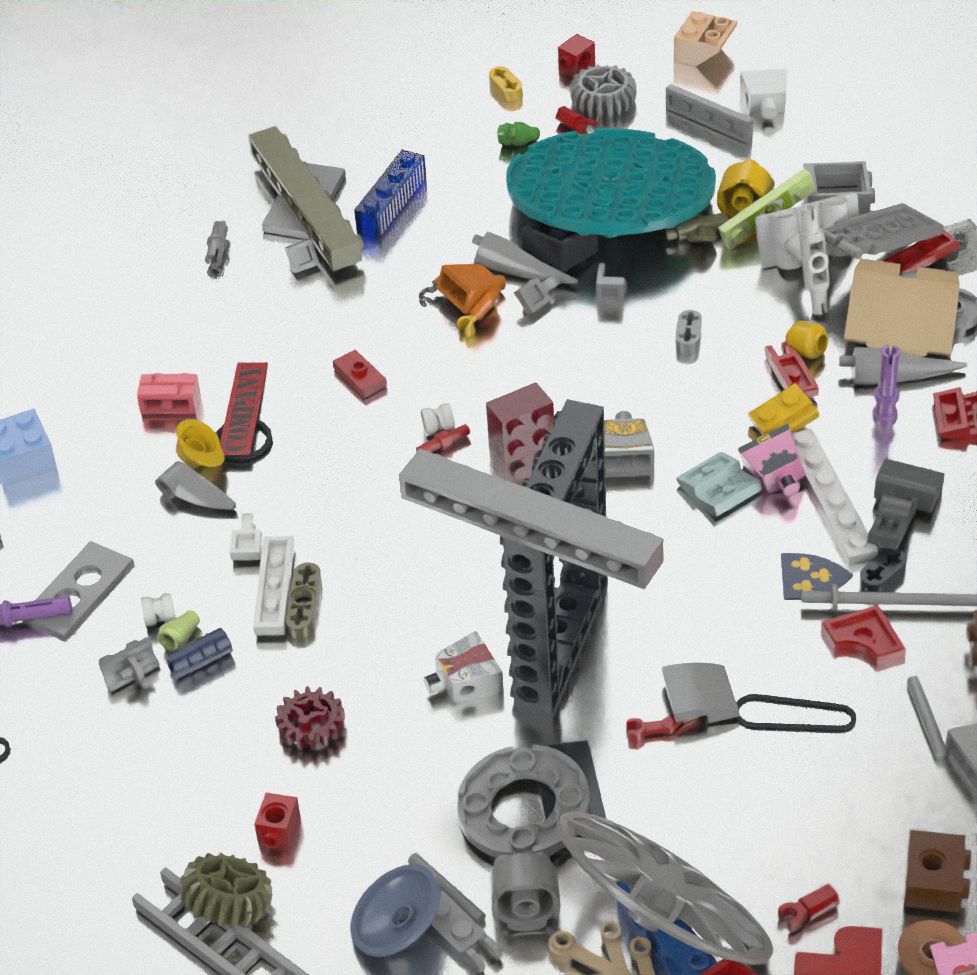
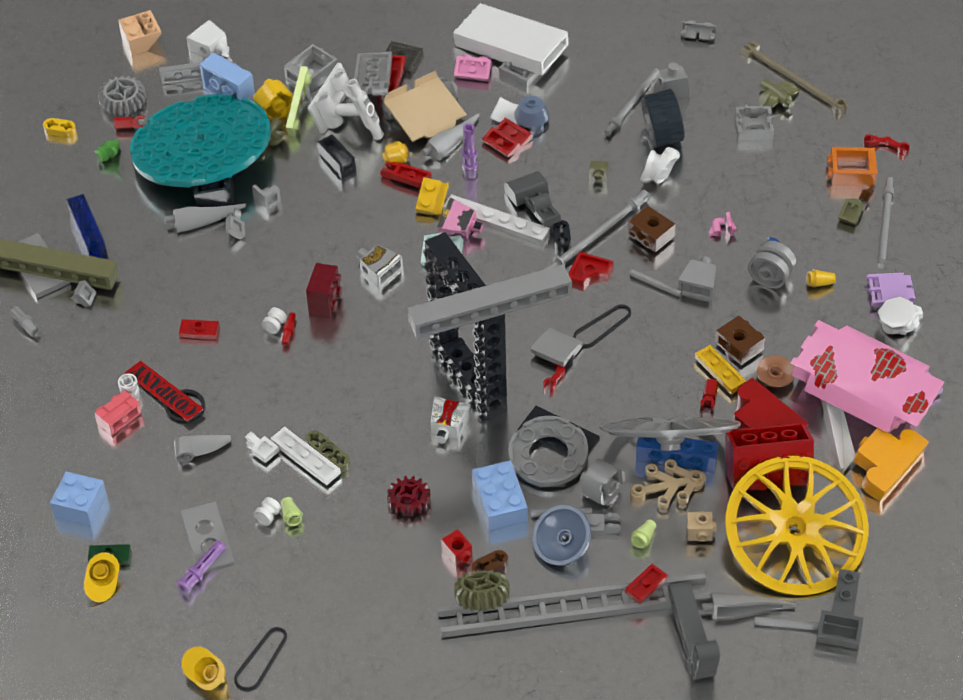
camera: 50 degrees left, 5 degrees up
light grey hips [98,637,160,692] -> none
dark blue axle [165,627,233,680] -> none
yellow piece [175,419,225,469] -> none
orange torso [418,264,506,338] -> none
red brick [557,33,596,75] -> none
light grey beam [675,309,703,355] -> none
sticker [780,553,853,599] -> none
none -> white wheel [118,374,140,399]
none -> light blue brick [199,52,255,101]
none -> black window [317,134,356,180]
none -> light blue brick [472,460,528,531]
none -> reddish brown beam [472,550,508,572]
none -> yellow plate [695,345,747,395]

